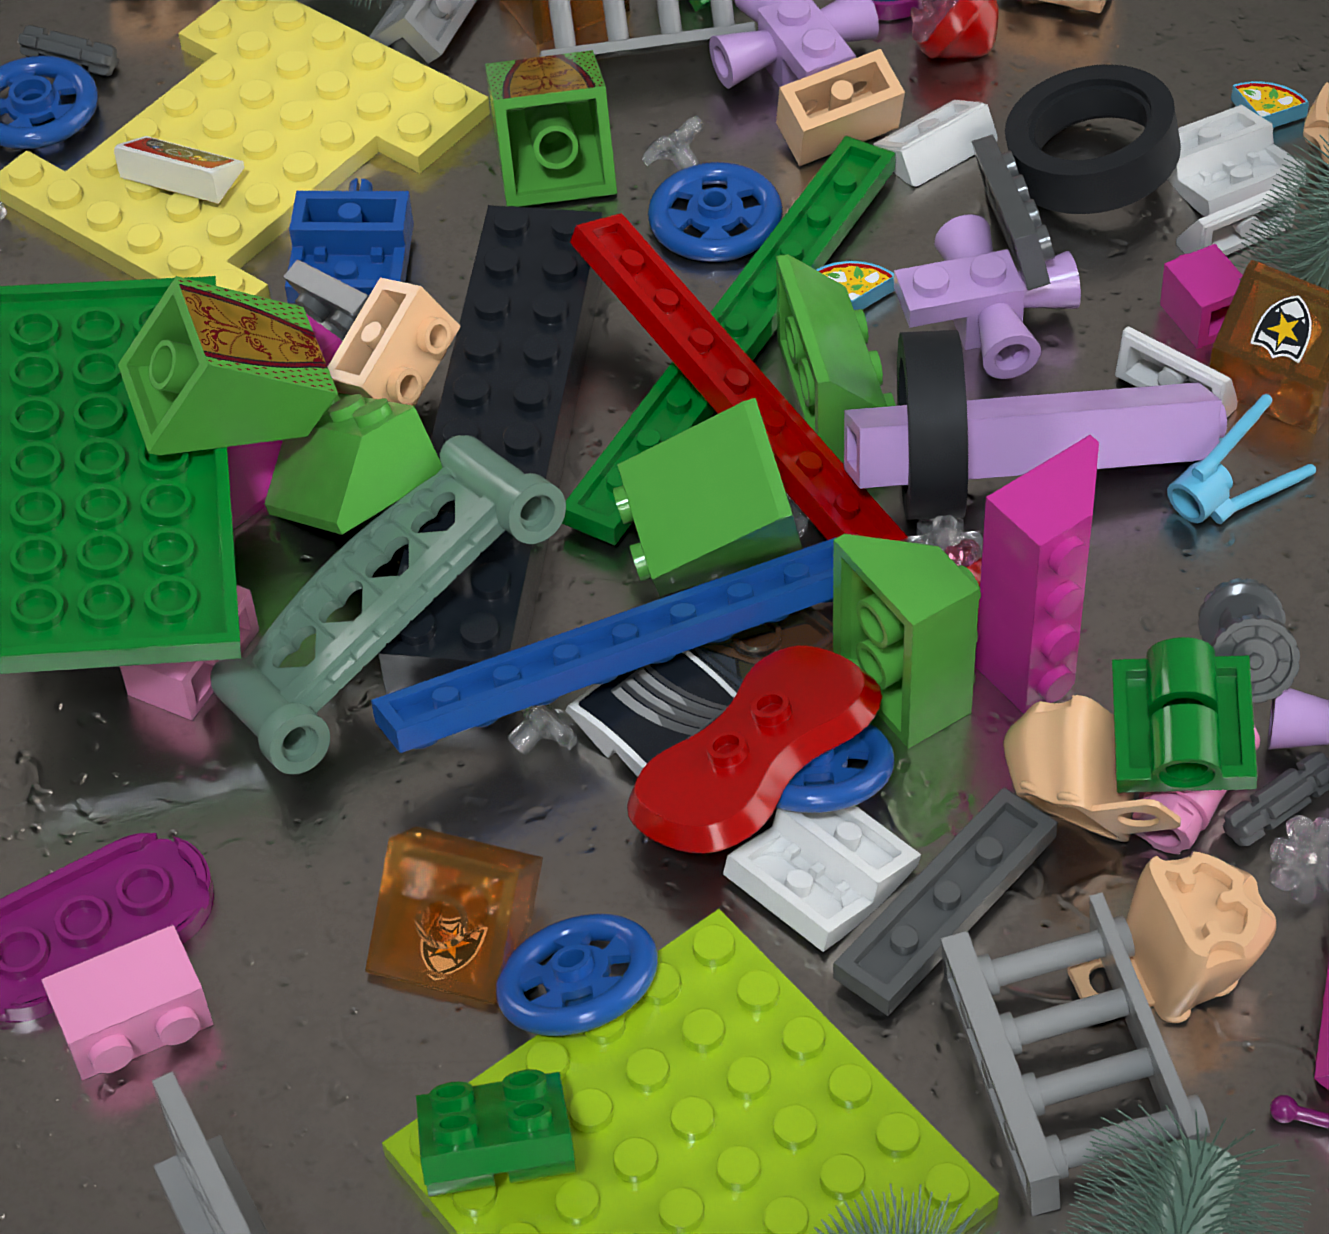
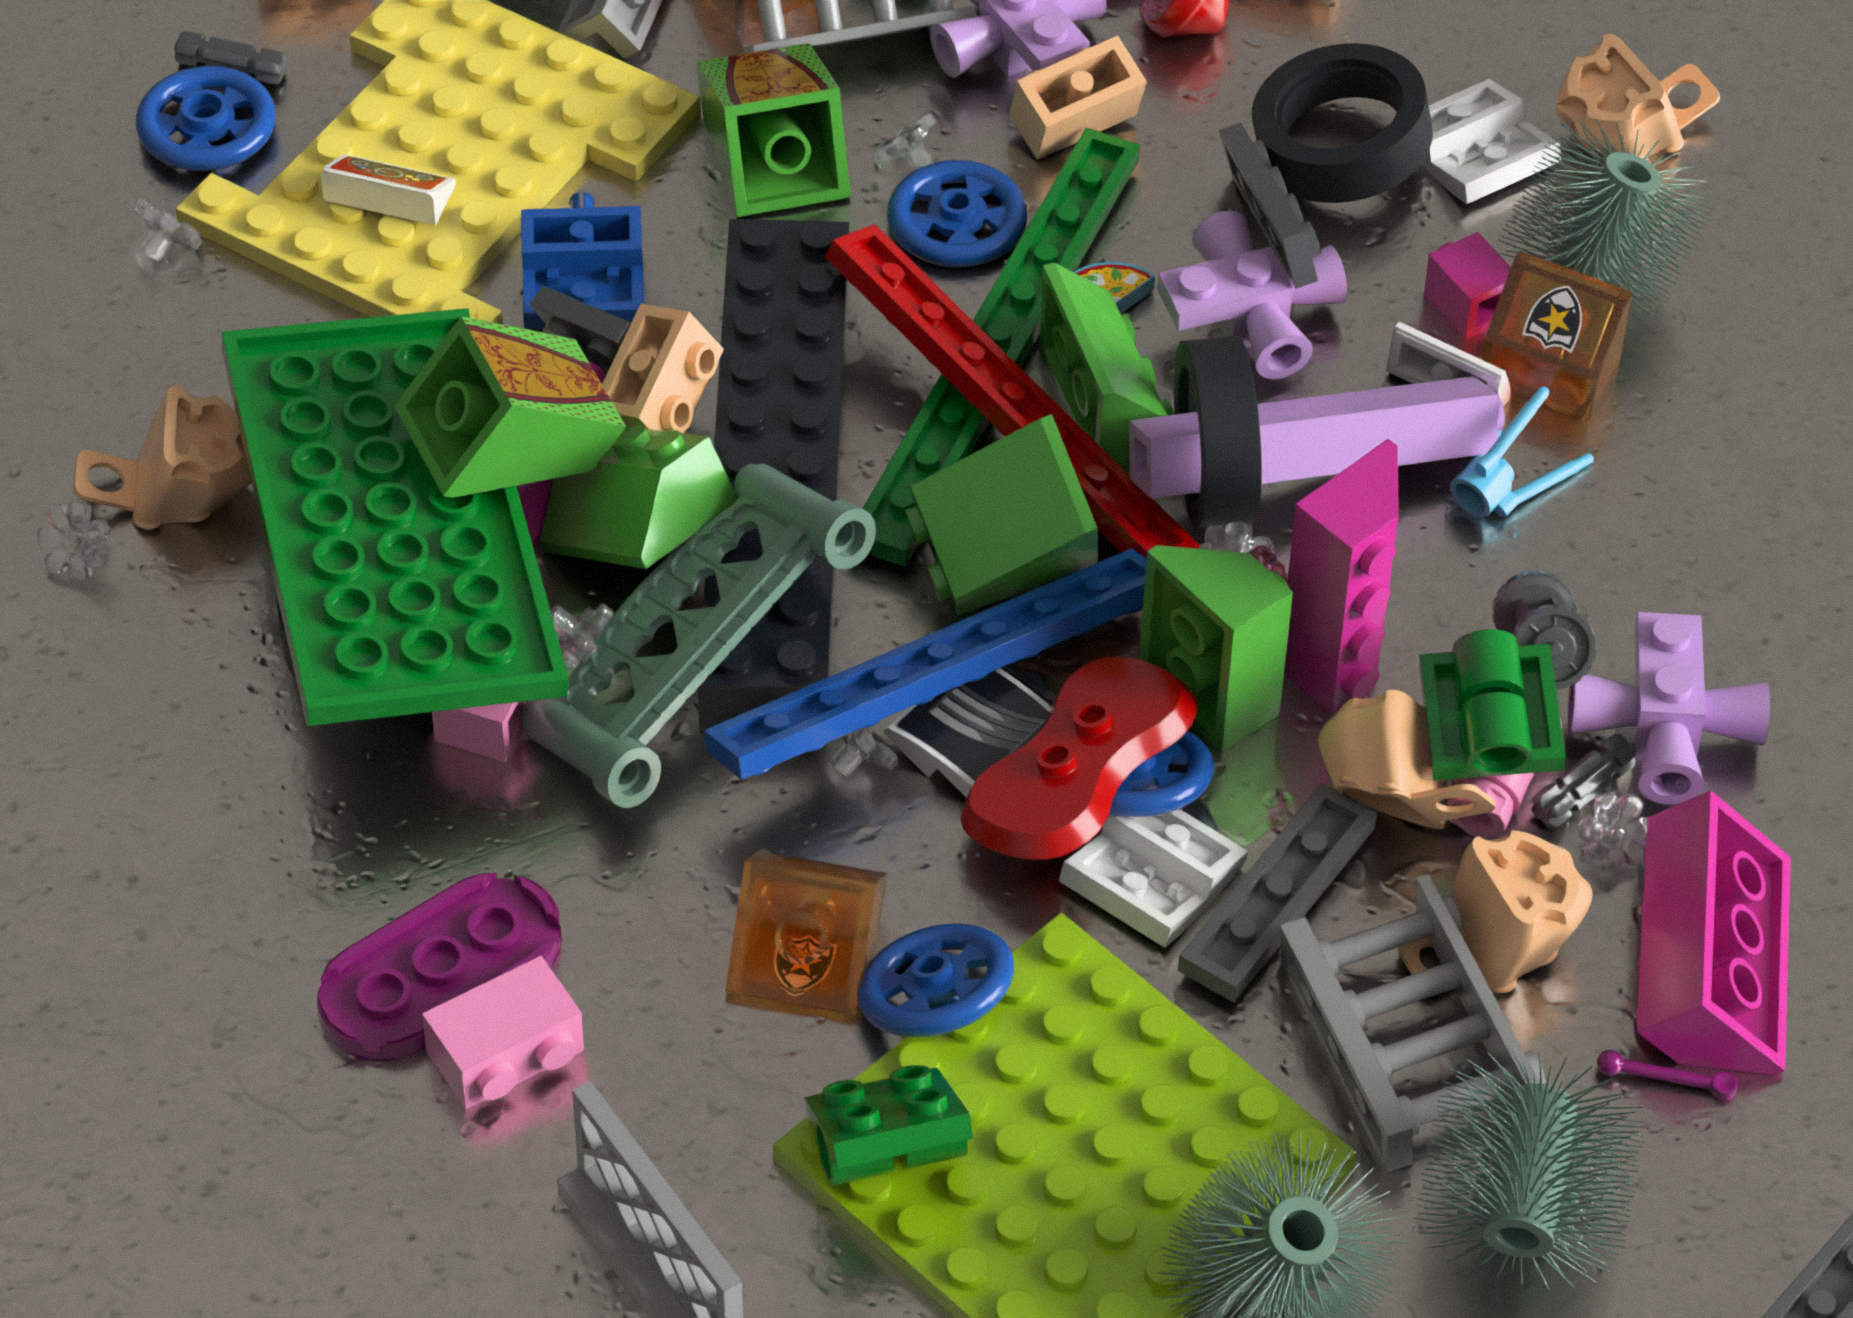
camera: 10 degrees left, 0 degrees up
white slope [874,100,998,187] -> none
white slope [1176,181,1299,255] -> none
tile [1231,81,1309,128] -> none
none -> clear plant [550,603,614,671]

